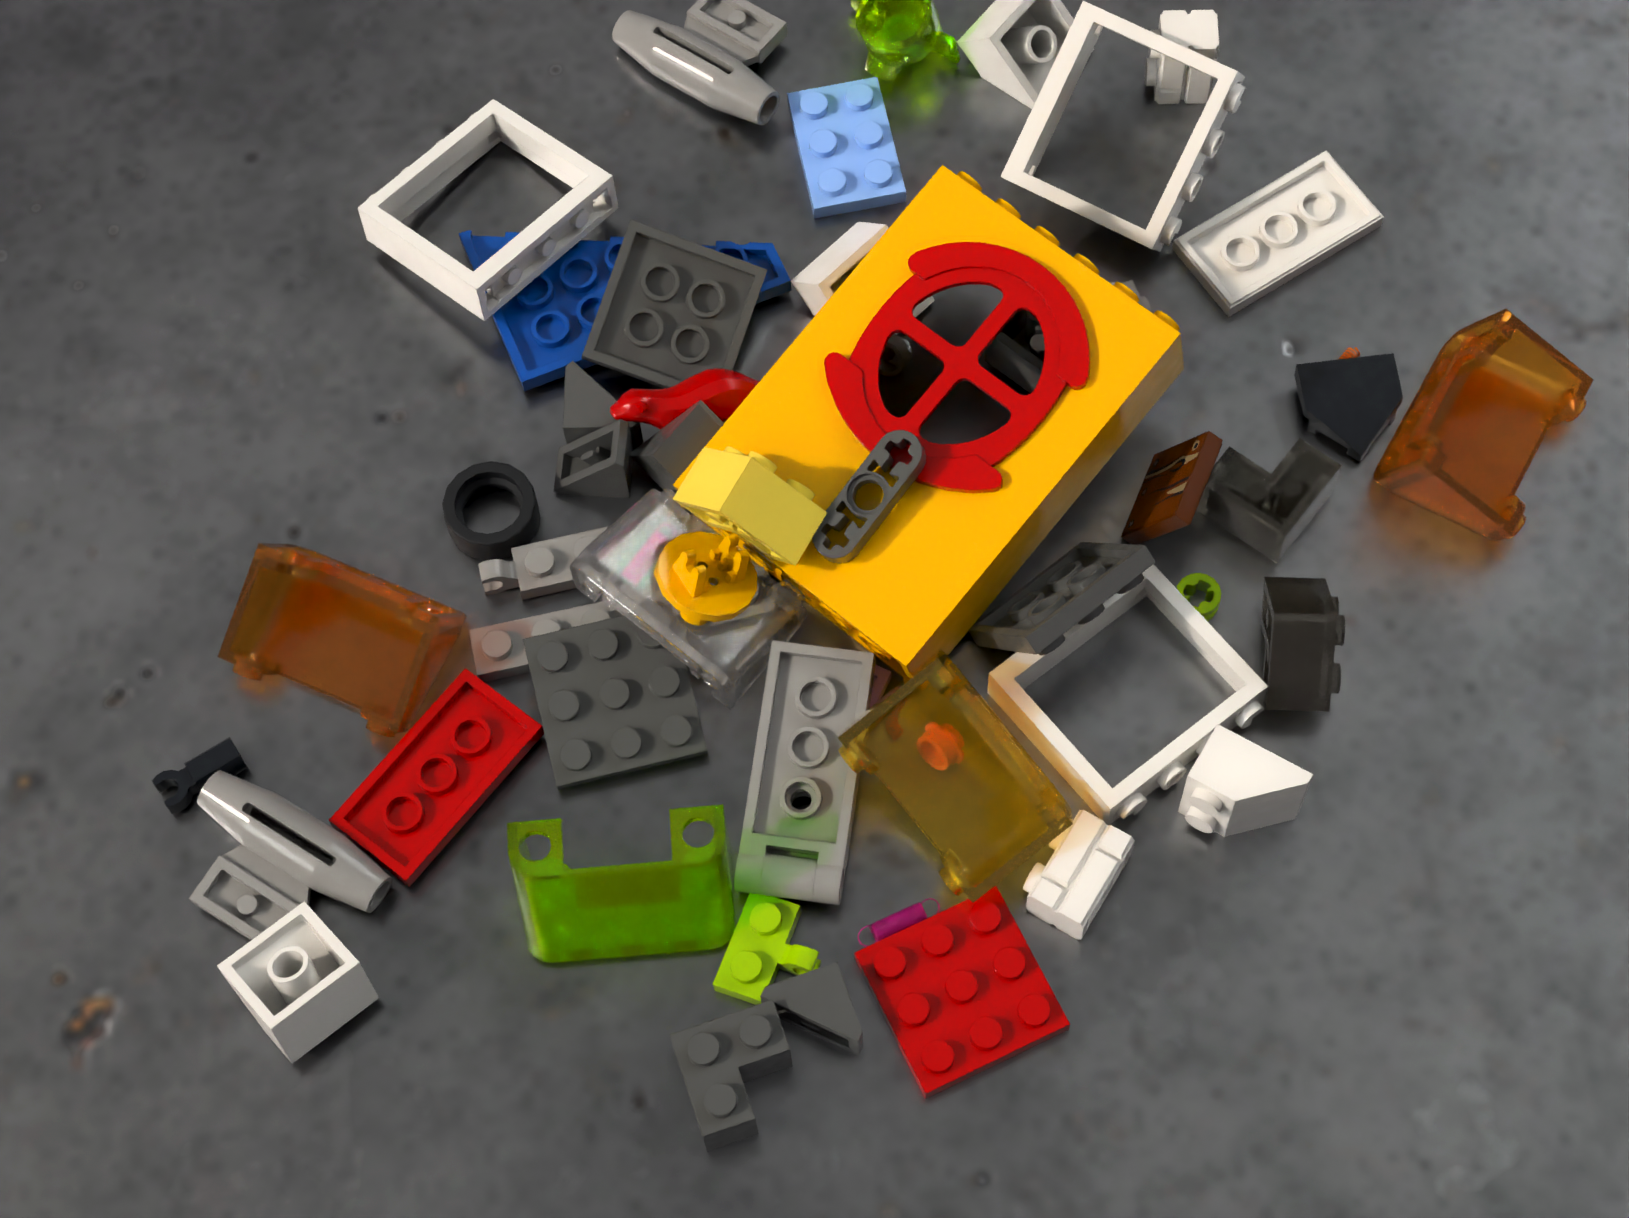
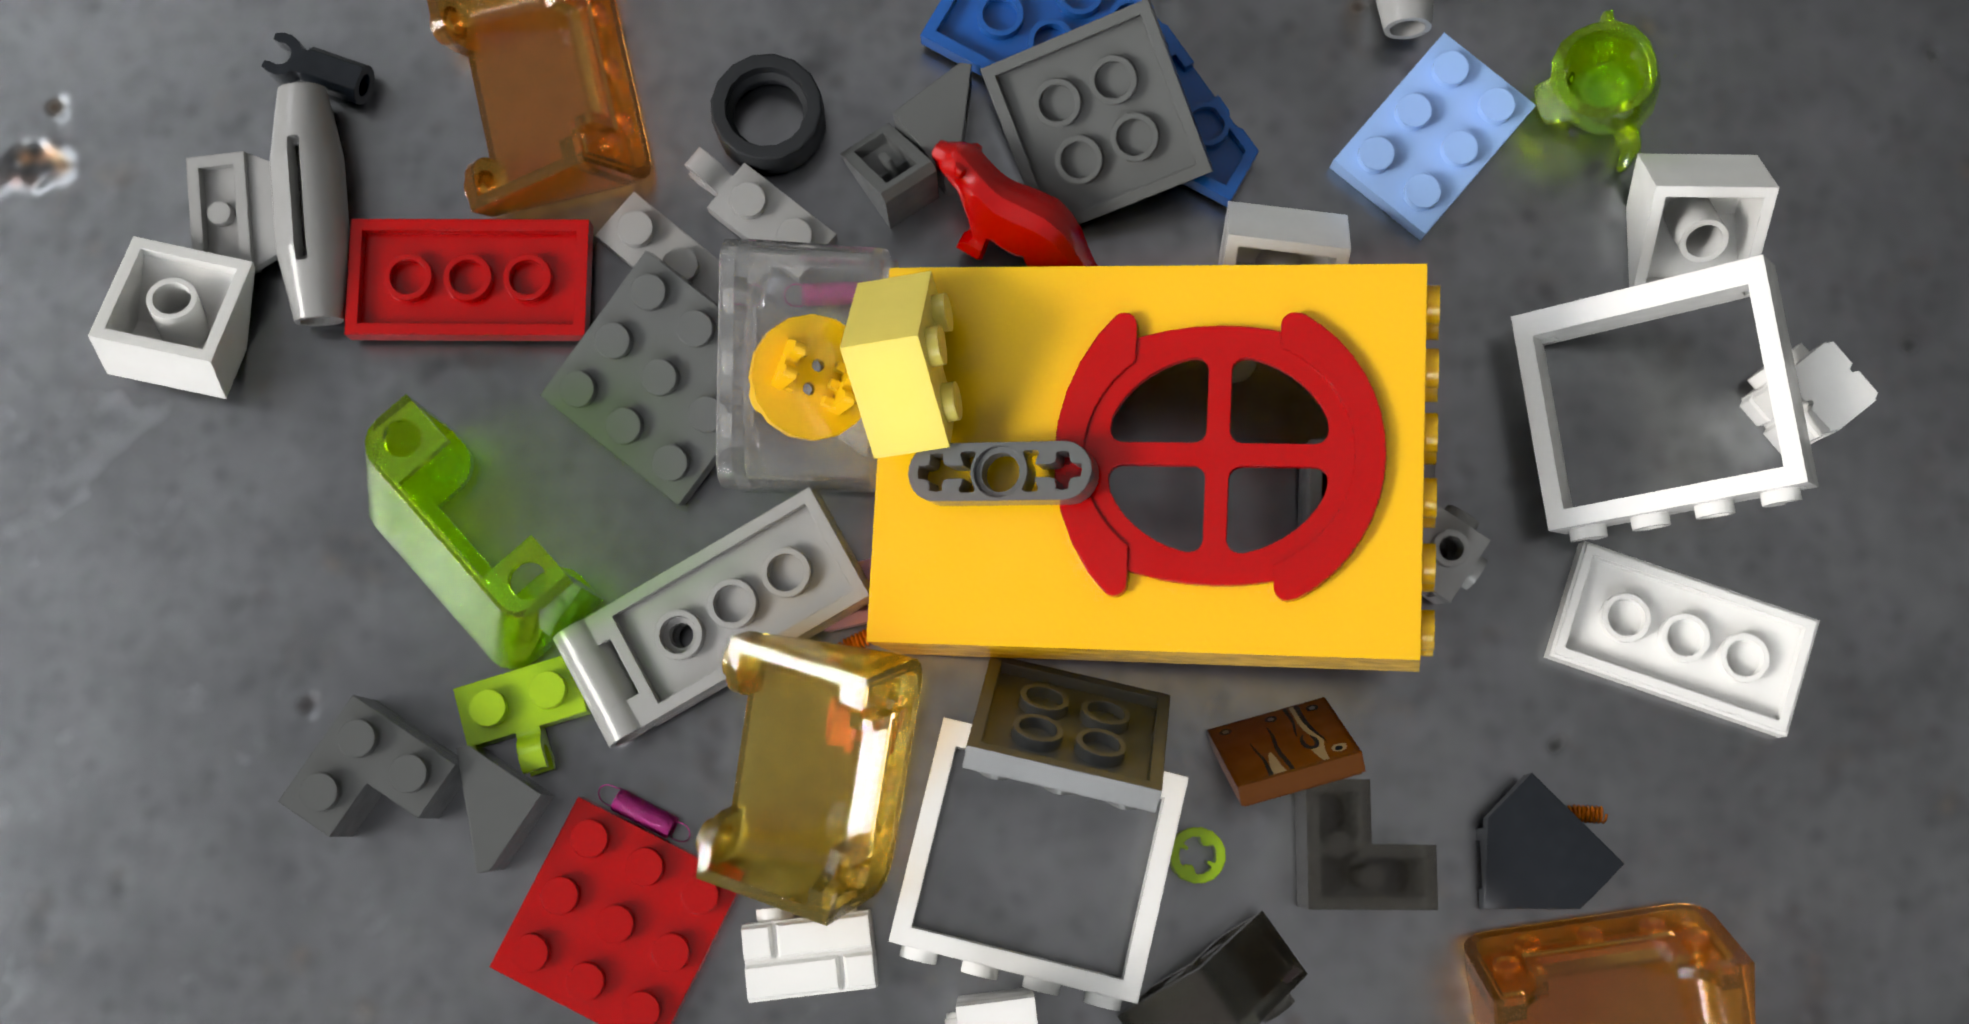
camera: 50 degrees right, 15 degrees up
dark grey slope [630,399,724,490] -> none

